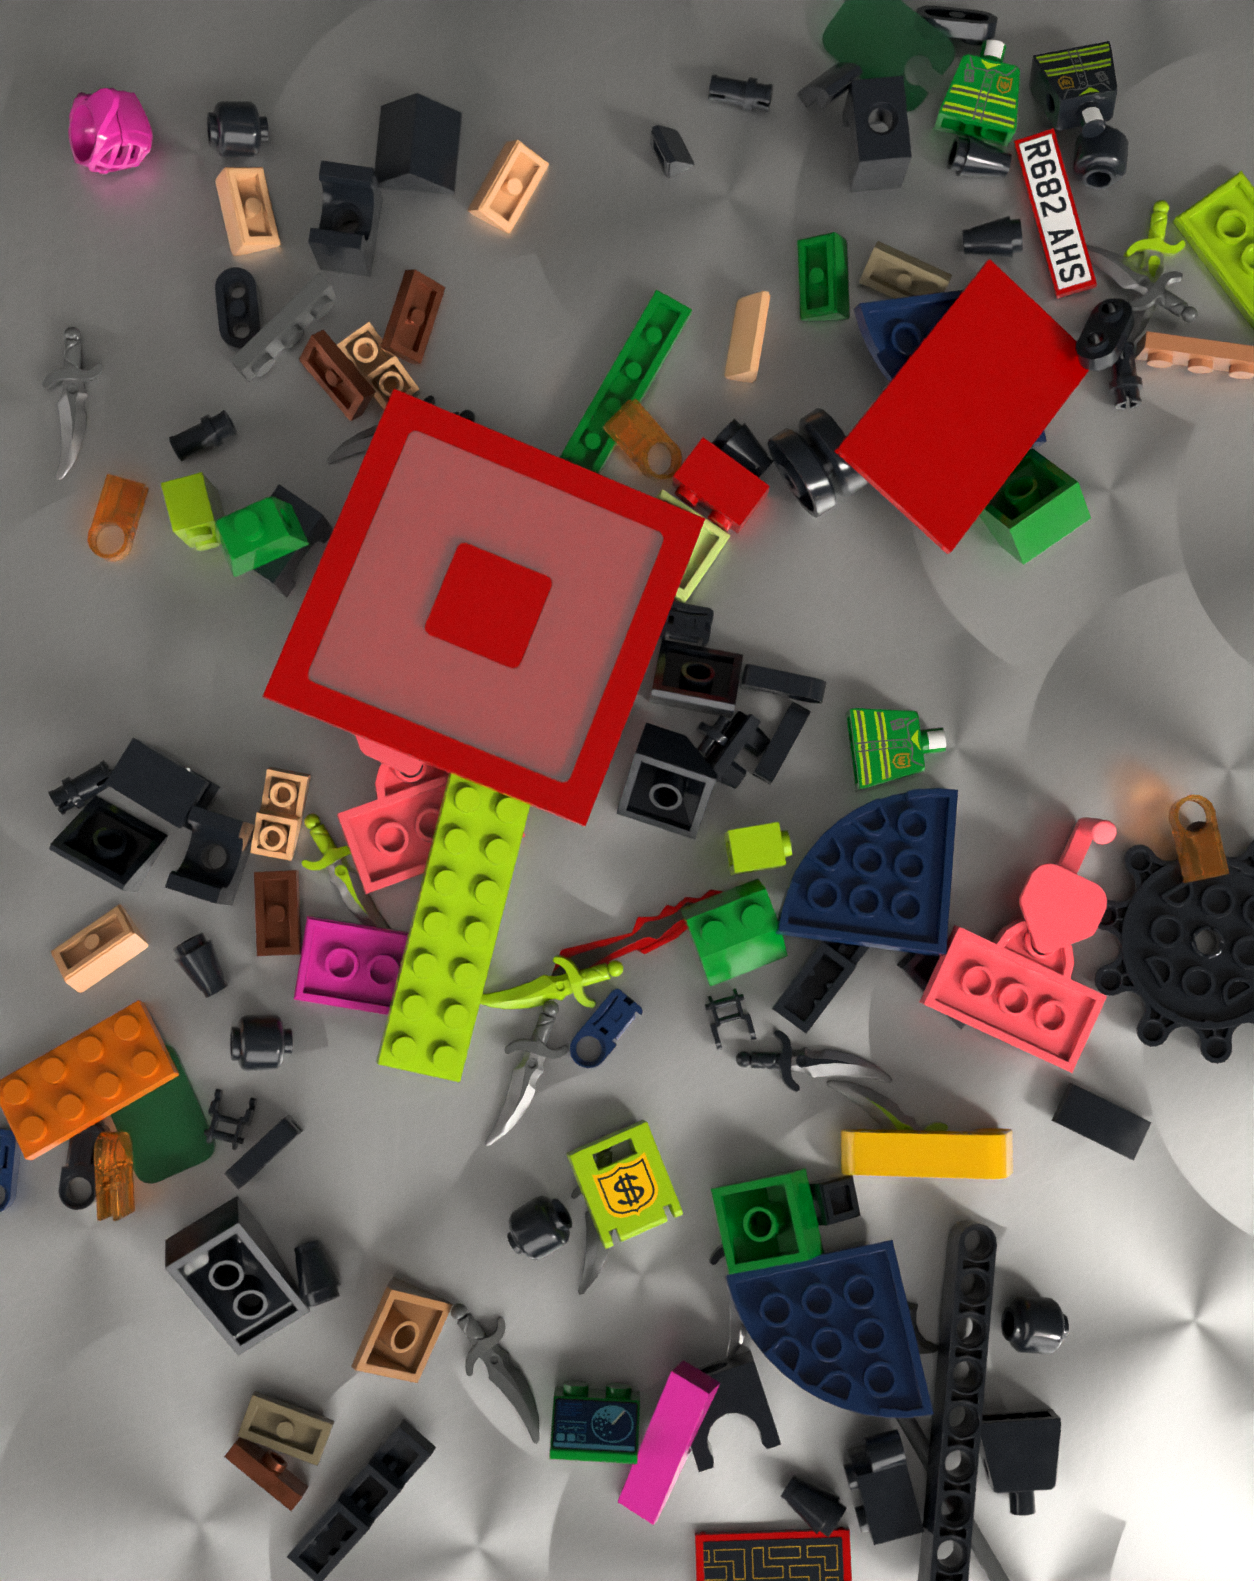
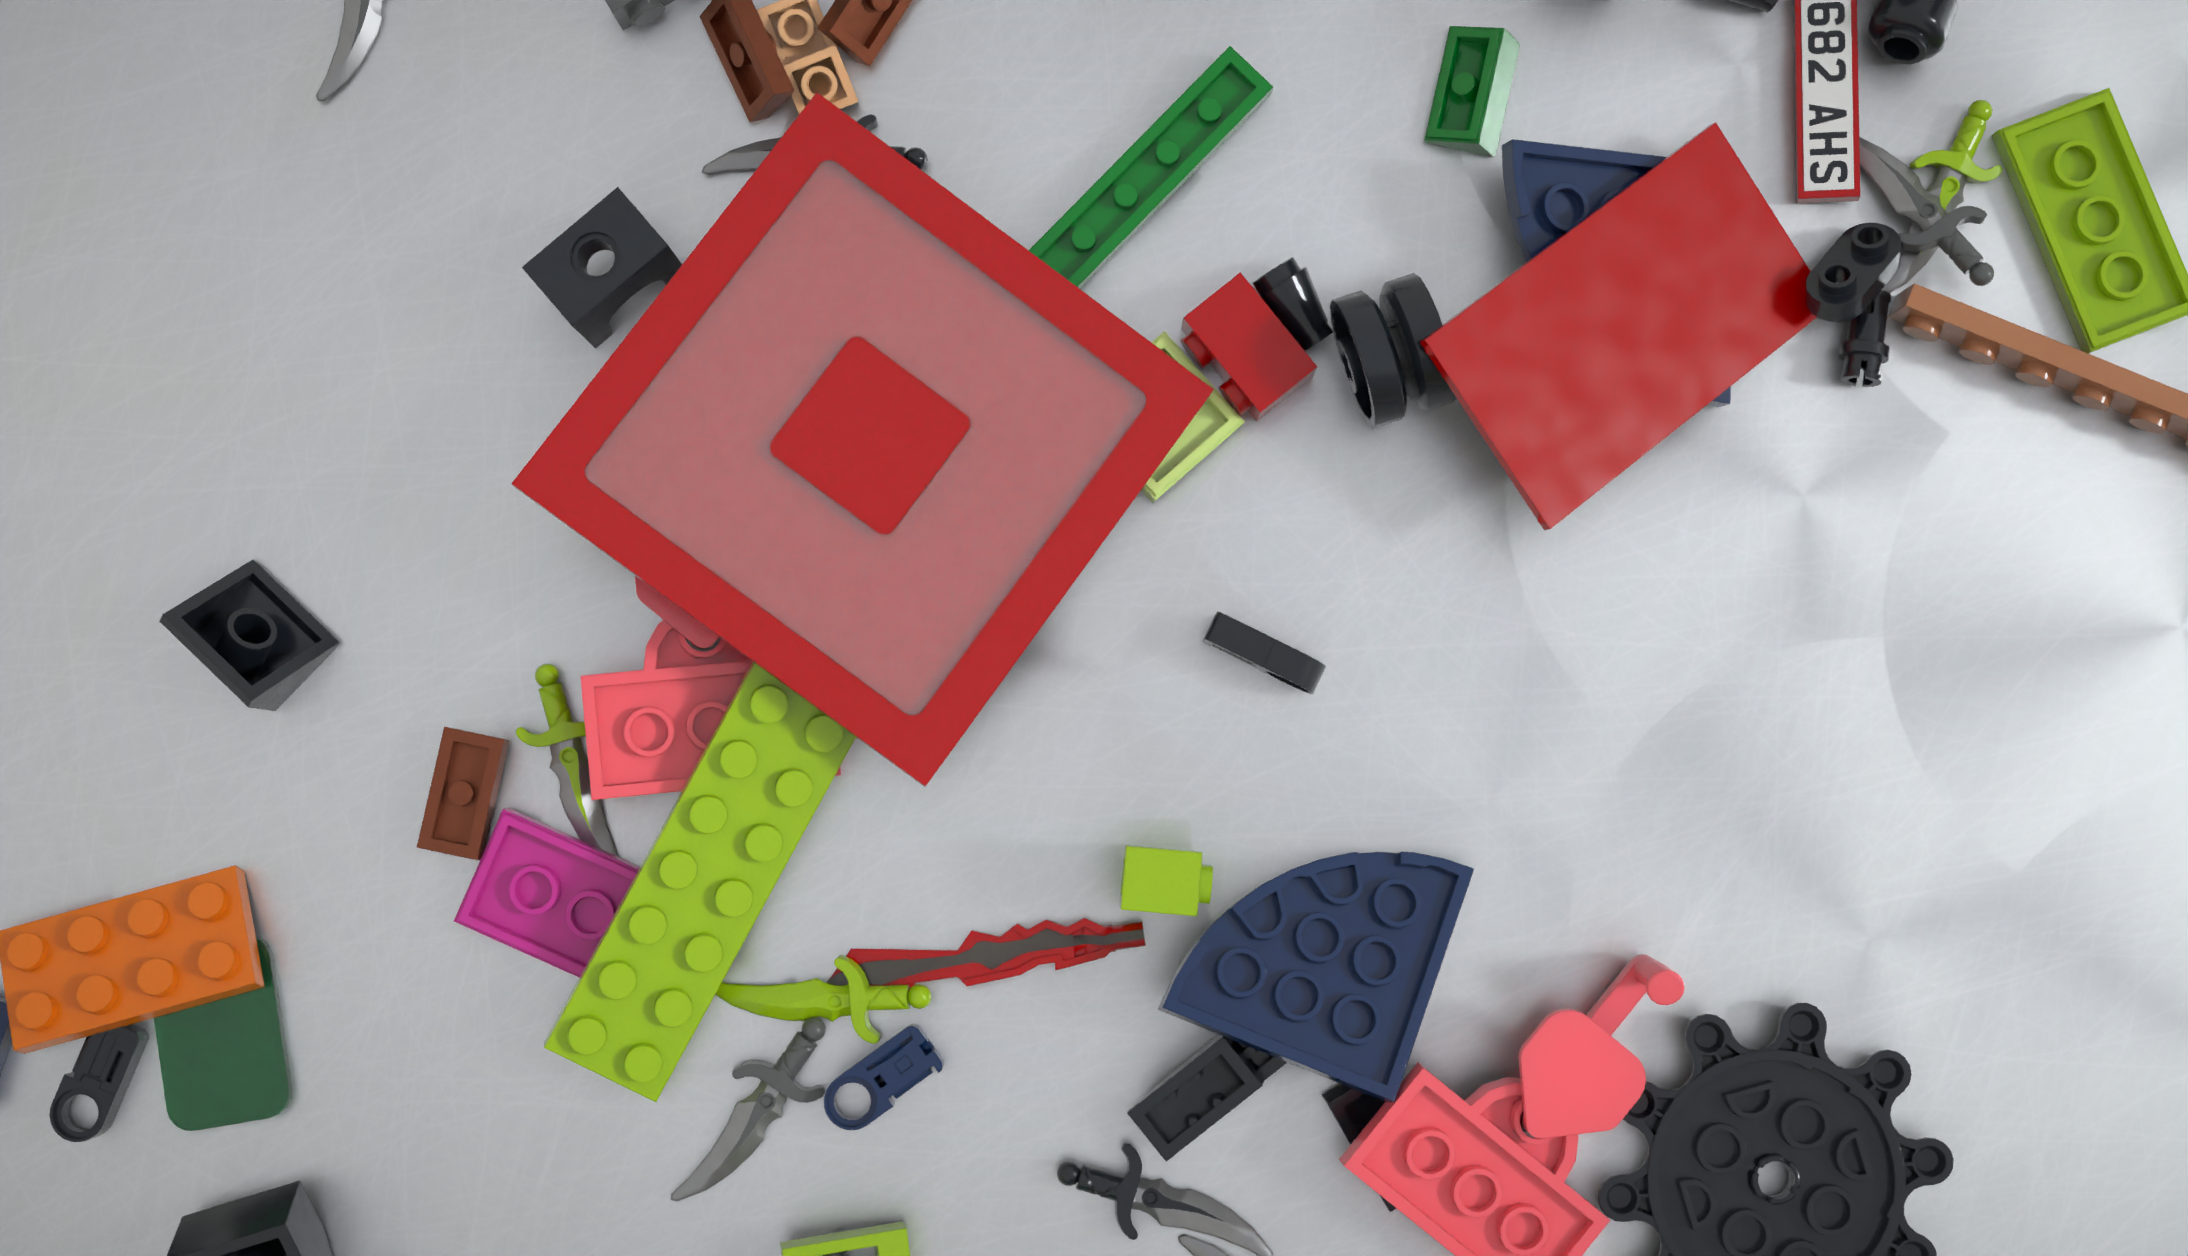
camera: 15 degrees right, 0 degrees up
black pin [48,760,112,815] -> none
light nougat slope [51,904,148,993] -> none
clear orange piece [87,474,149,562] -> none
clear orange piece [94,1131,135,1221] -> none
black piece [105,738,223,831] -> none
lime brick [161,472,225,551] -> none
black piece [165,805,254,906] -> none
black pin [169,410,237,461] -> none
black cone [173,932,228,998] -> none
black piece [204,1089,257,1150] -> none
green torso [214,496,309,577] -> none
black piece [224,1115,304,1190] -> none
black head [230,1014,293,1071] -> none
light nougat slope [250,767,311,861] -> none
clear orange piece [602,399,682,480] -> none
black slope [616,722,718,840] -> none
black slope [650,639,743,718] -> none
black piece [659,601,714,647] -> none
green slope [680,878,788,987] -> none
black hips [696,711,770,789] -> none
black piece [705,988,757,1050] -> none
light nougat slope [724,291,771,383] -> none
black piece [752,701,811,785] -> none
green torso [845,708,946,791] -> none
dark tan plate [859,241,952,299] -> none
black cone [962,216,1023,258] -> none
green slope [979,448,1091,565] -> none
clear orange piece [1169,795,1229,883] -> none

